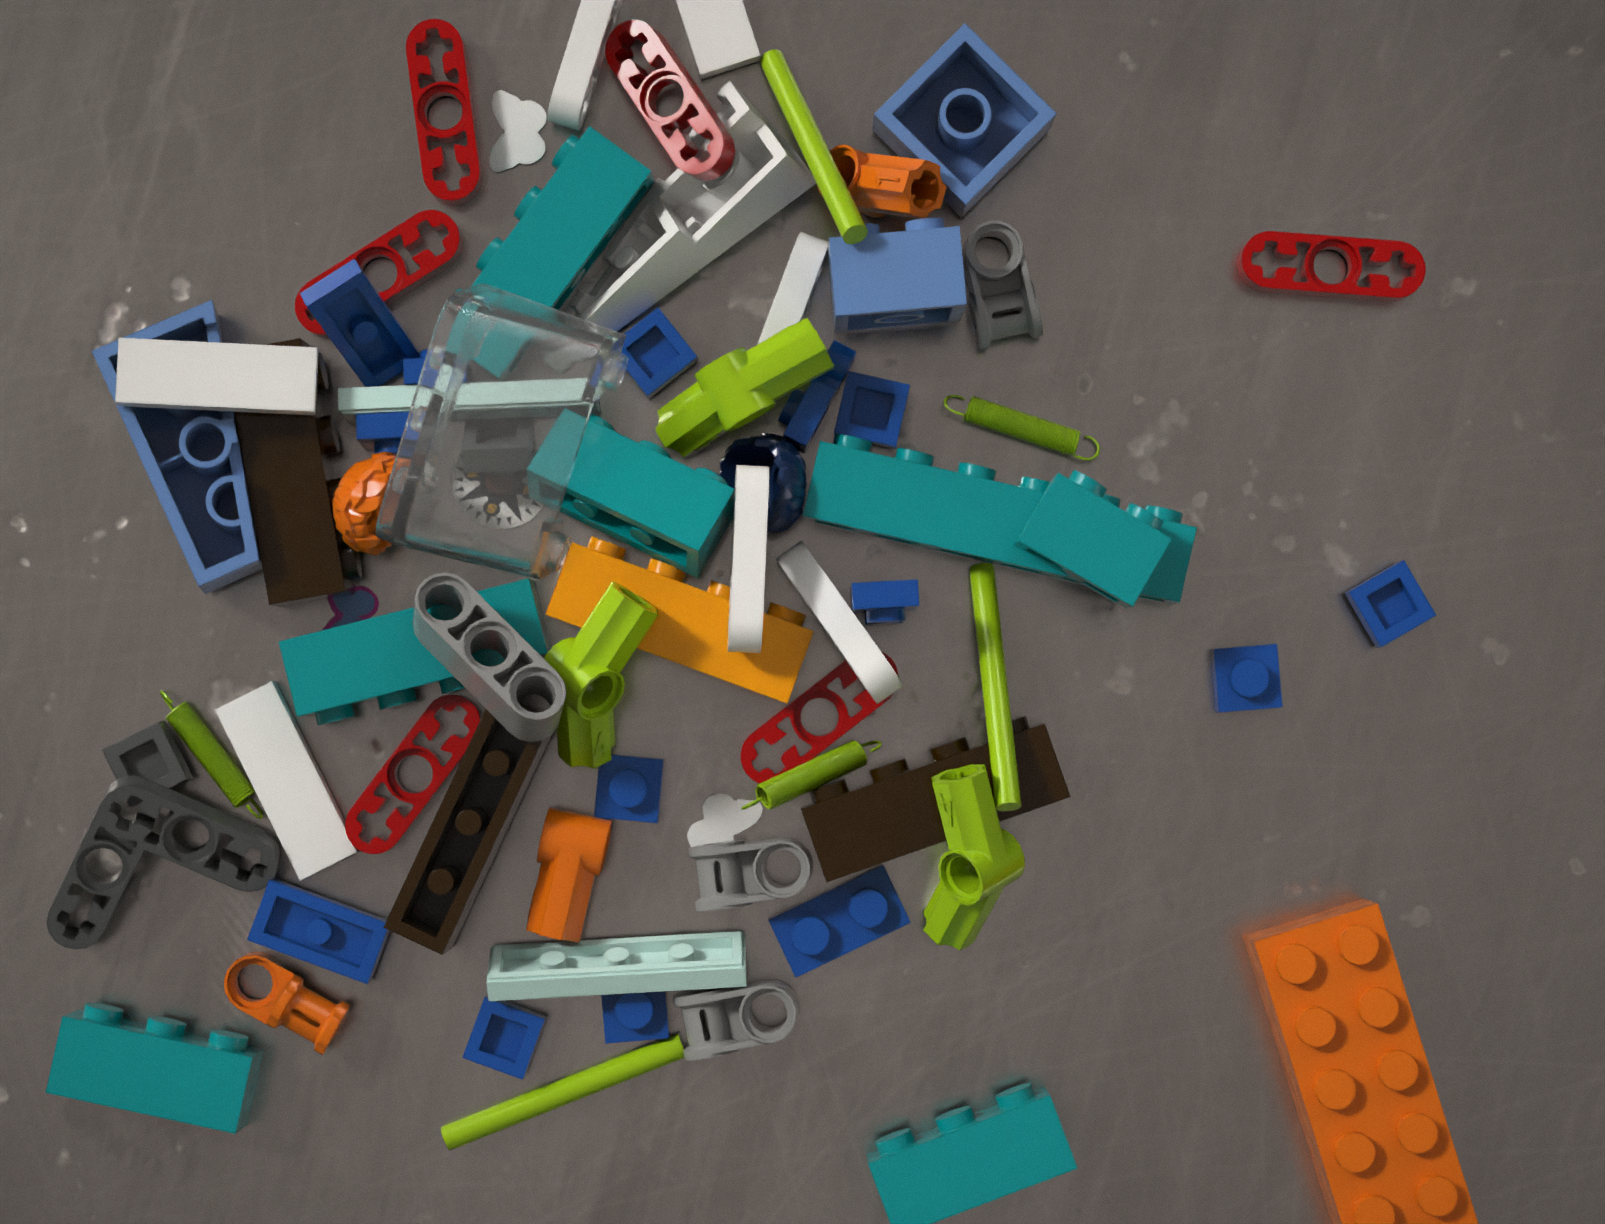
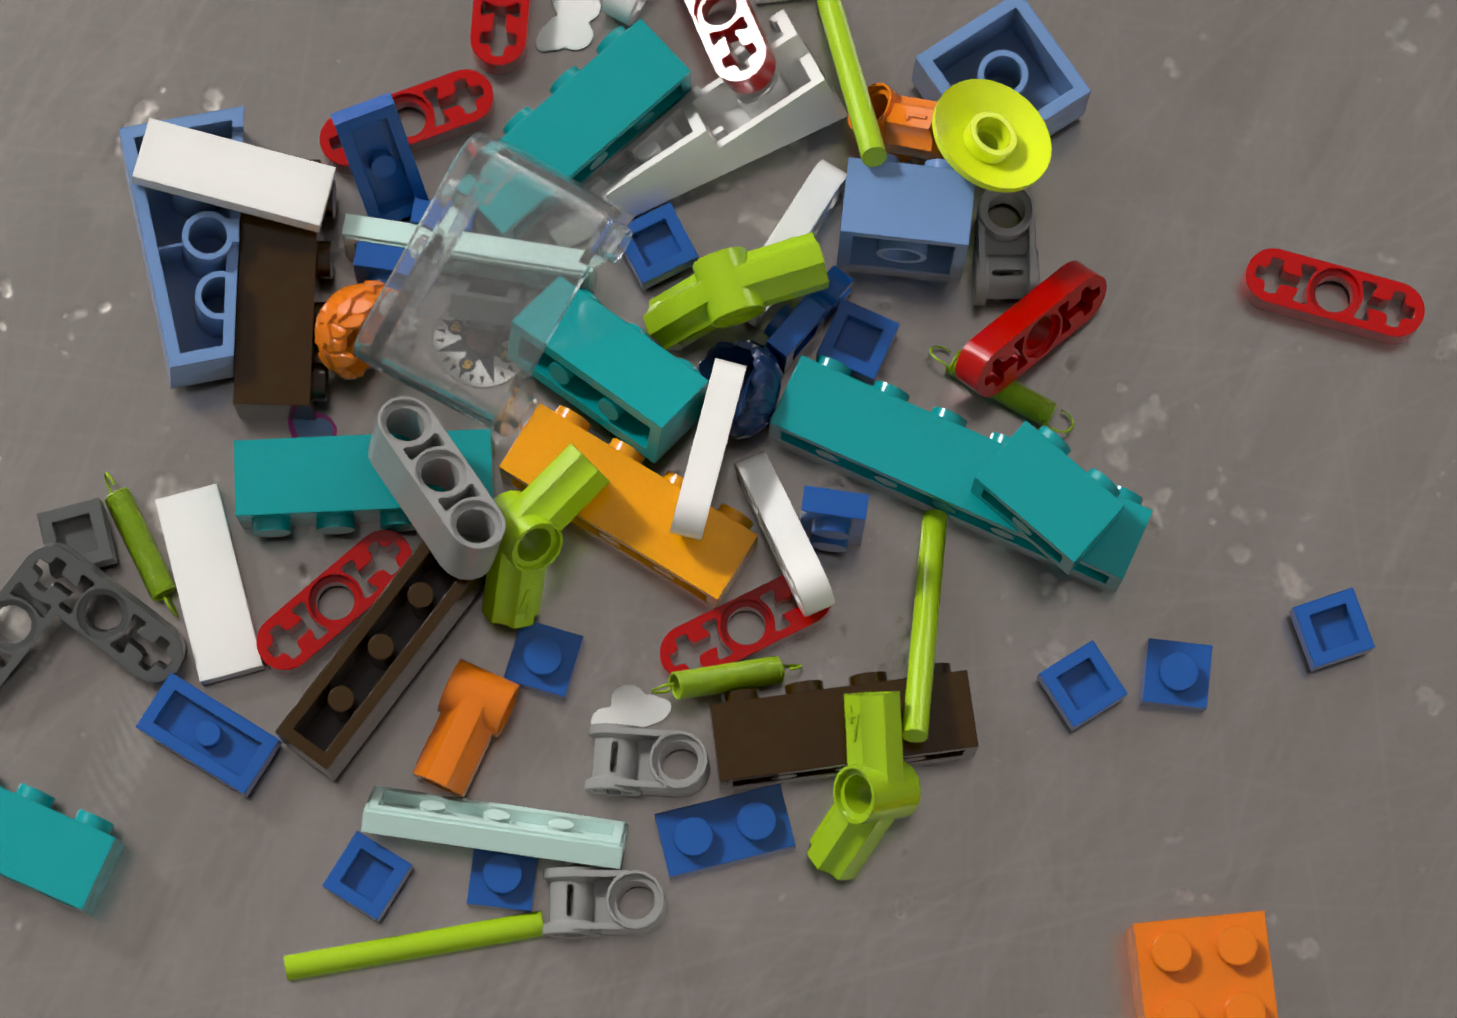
camera: 10 degrees right, 10 degrees down
orange connector [224,951,351,1055] -> none
none -> neon yellow dish [932,79,1052,193]
none -> red beam [955,260,1107,397]
none -> blue plate [1037,640,1128,731]

